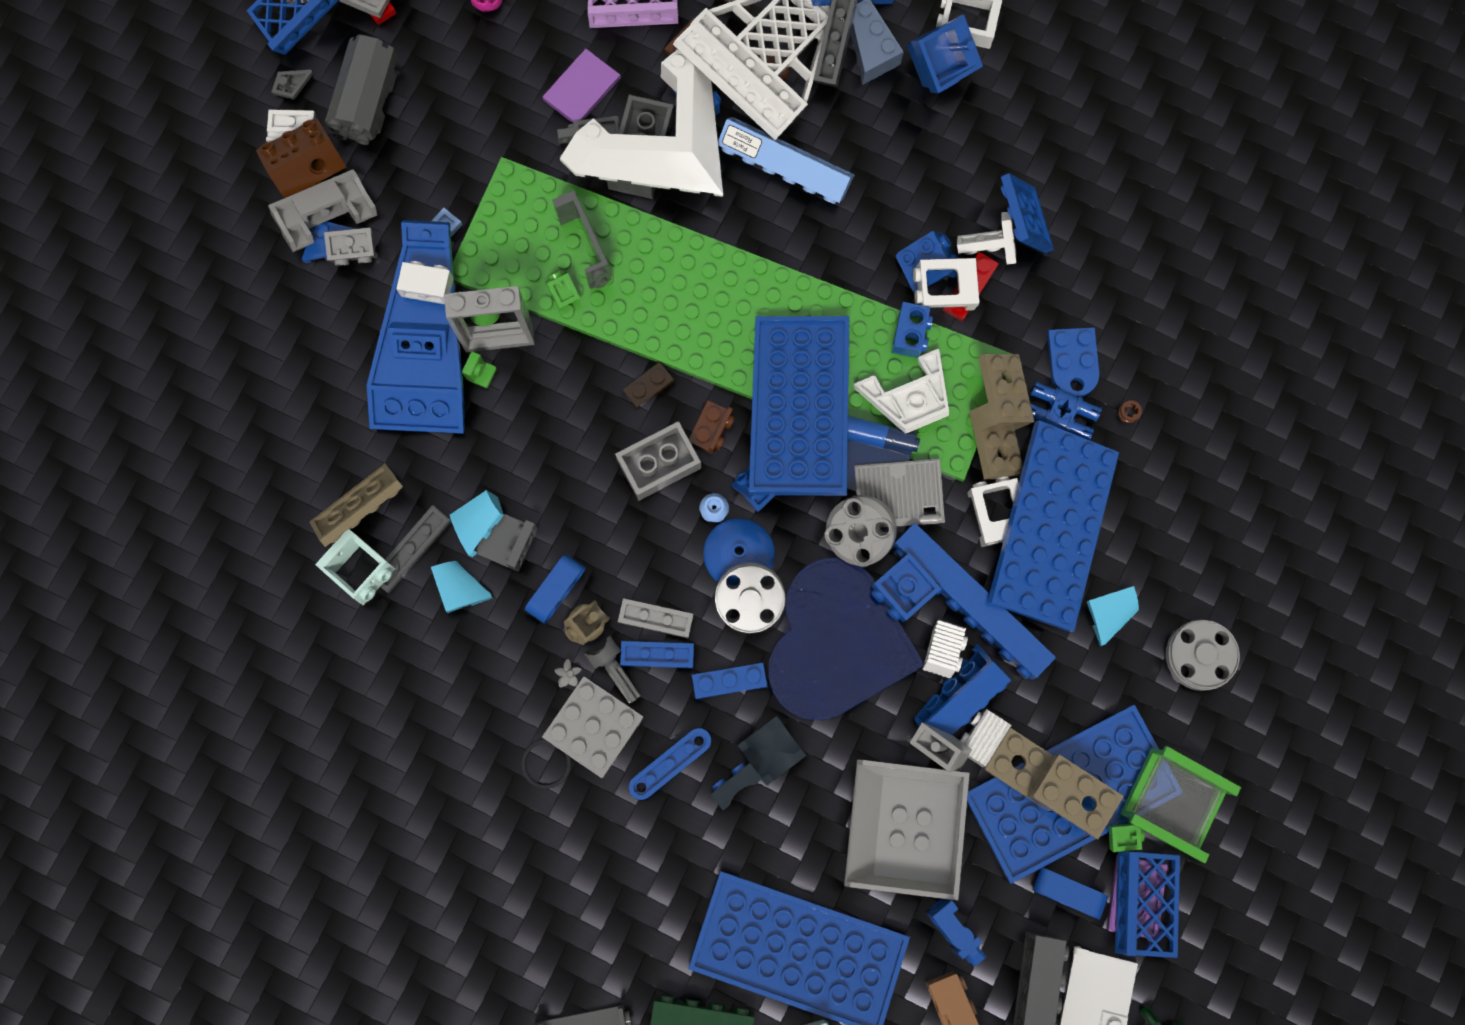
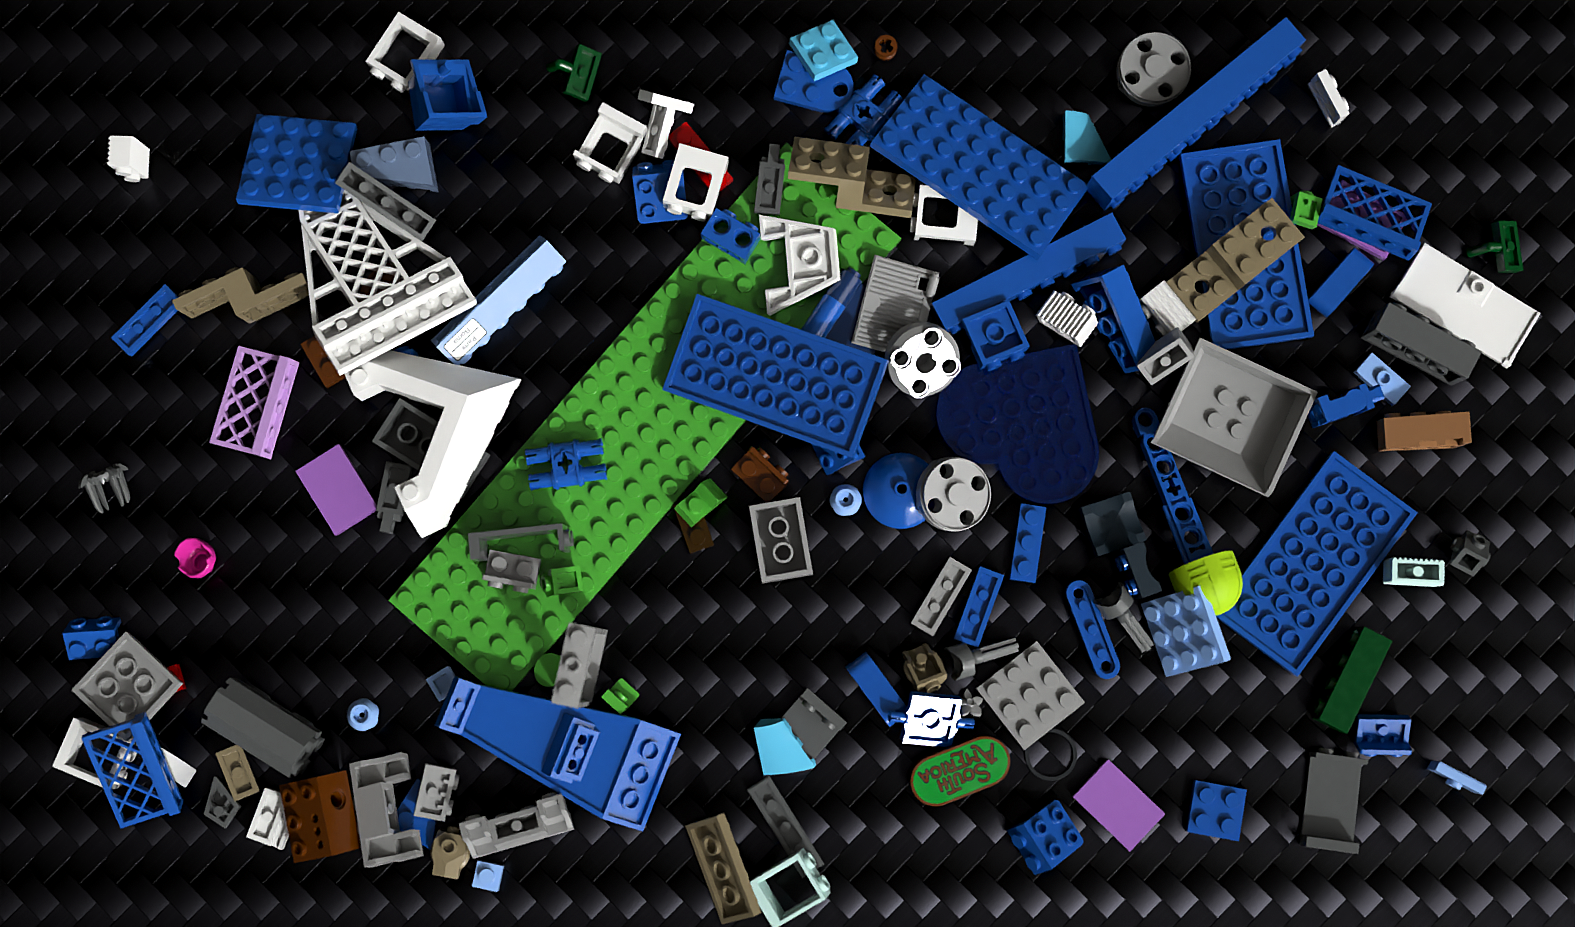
camera: 65 degrees left, 5 degrees up
white brick [397,261,453,304] -> none
medium azure slope [431,561,493,613] -> none
blue plate [1001,173,1054,253] -> none
clear piece [1120,746,1241,863] -> none
none -> white sticker [161,748,196,787]
none -> dark tan plate [215,745,260,802]
none -> light blue plate [347,698,379,731]
none -> dark tan hand [430,826,470,879]
none -> light grey bracket [459,792,574,859]
none -> light blue plate [472,860,504,892]
none -> light grey bracket [482,550,542,593]
none -> blue pin [525,438,607,491]
none -> dark green plate [546,44,602,101]
none -> white window [573,103,647,184]
none -> bright green slope [674,478,727,527]
none -> dark grey hinge [754,144,785,216]
none -> medium azure plate [789,20,858,81]
none -> plate [888,691,975,747]
none -> tile [910,734,1010,806]
none -> blue bracket [1007,800,1084,875]
none -> medium lavender tile [1072,759,1165,851]
none -> blue brick [1086,17,1306,211]
none -> dark grey piece [1094,582,1154,653]
none -> piece [1132,408,1243,615]
none -> light blue plate [1141,586,1231,677]
none -> blue plate [1186,780,1247,841]
none -> white plate [1308,69,1350,127]
none -> light blue plate [1353,353,1411,406]

